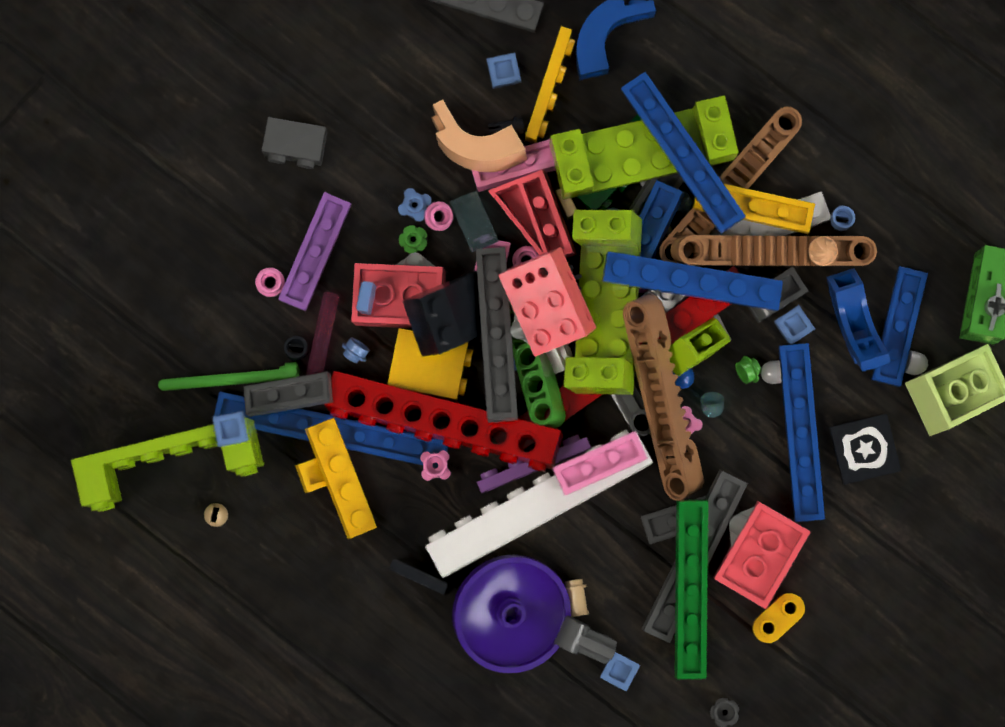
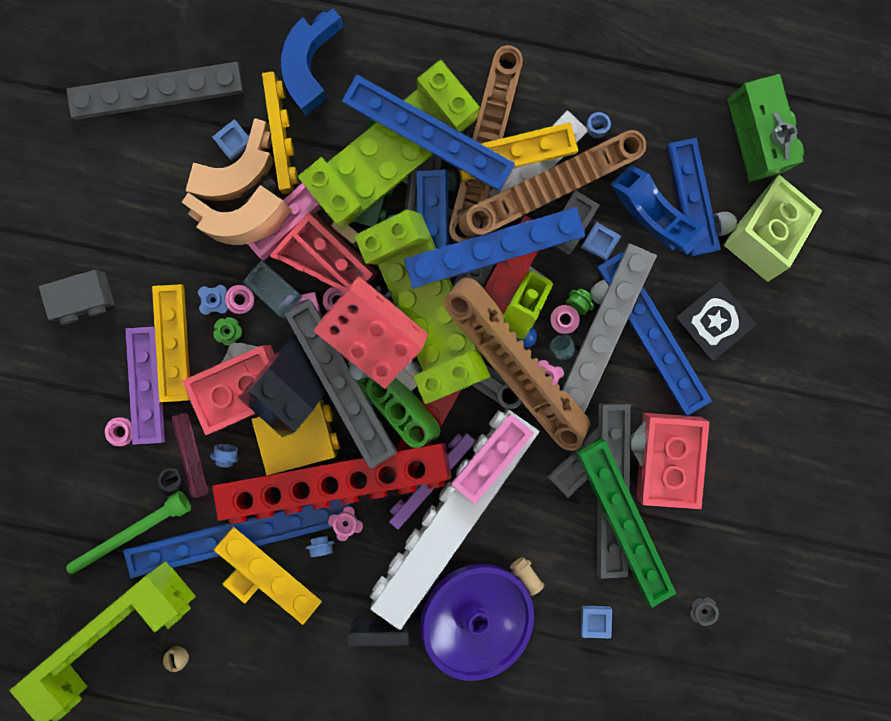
camera: 30 degrees left, 5 degrees up
medium blue tile [212,411,249,447] -> none
dark grey tile [243,372,333,417] -> none
medium blue tile [356,281,377,315] -> none
dark grey piece [554,615,617,664] -> none
yellow plate [752,593,805,643] -> none
light nougat plate [808,236,838,266] -> none
none -> yellow plate [152,284,190,402]
none -> light nougat arch [186,118,274,201]
none -> medium blue plate [306,536,334,557]
none -> bright pink plate [550,305,579,334]
none -> light grey plate [561,243,657,413]

